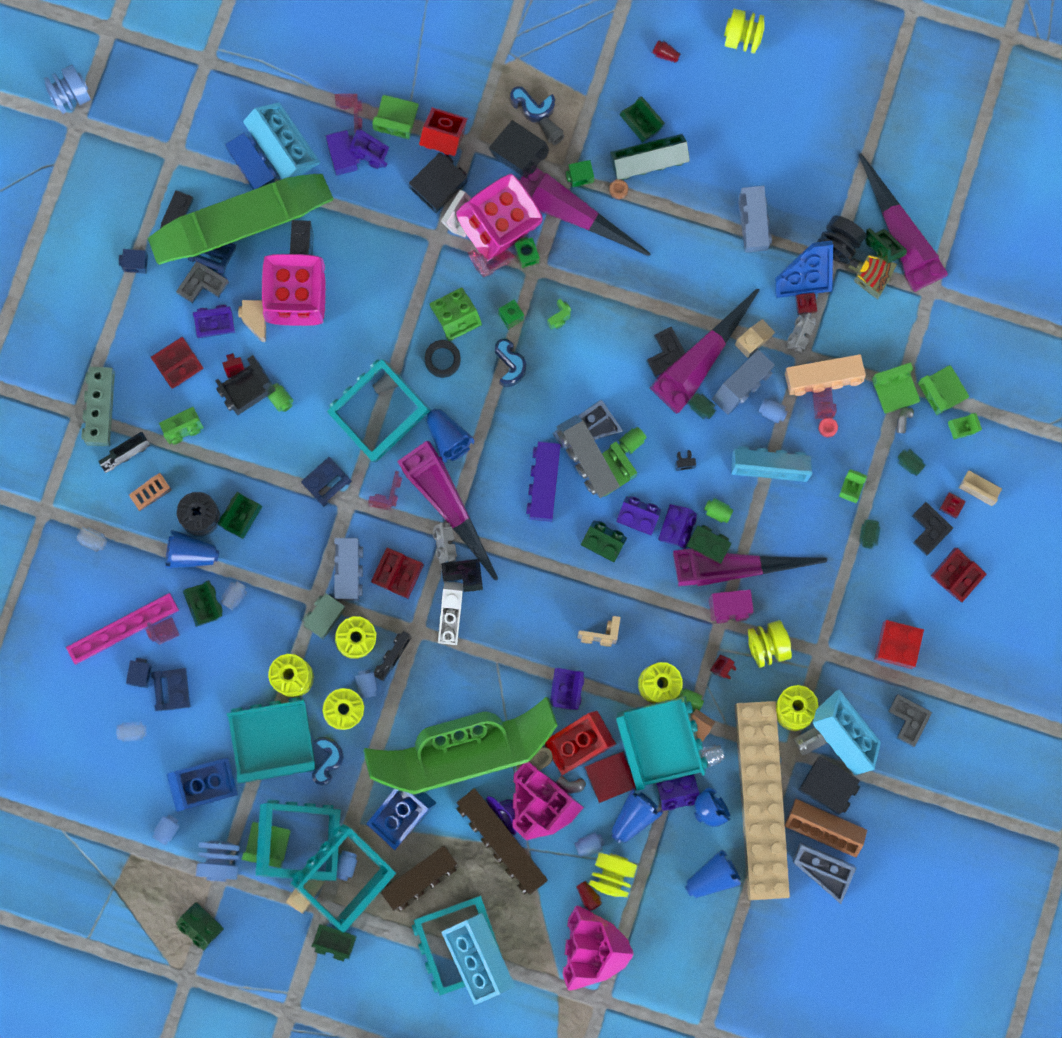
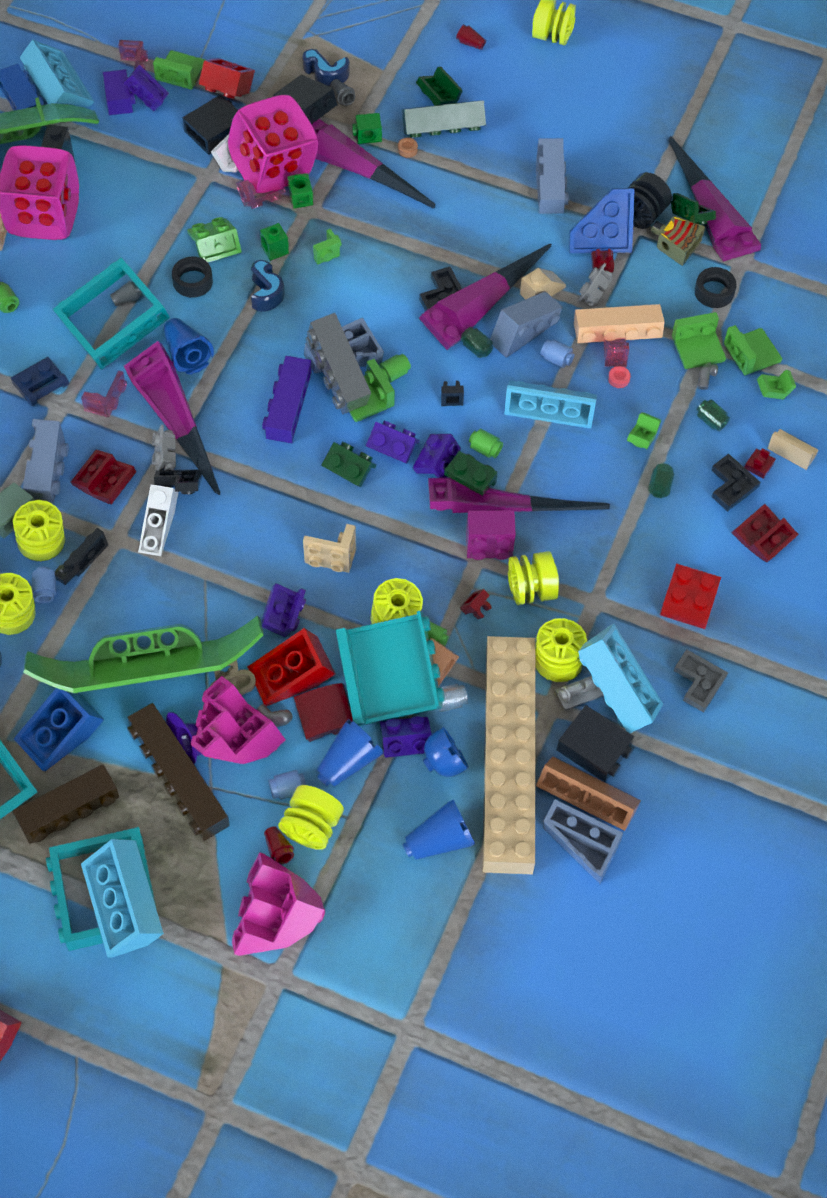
camera: 10 degrees right, 20 degrees down
none -> black tyre [695,267,737,308]

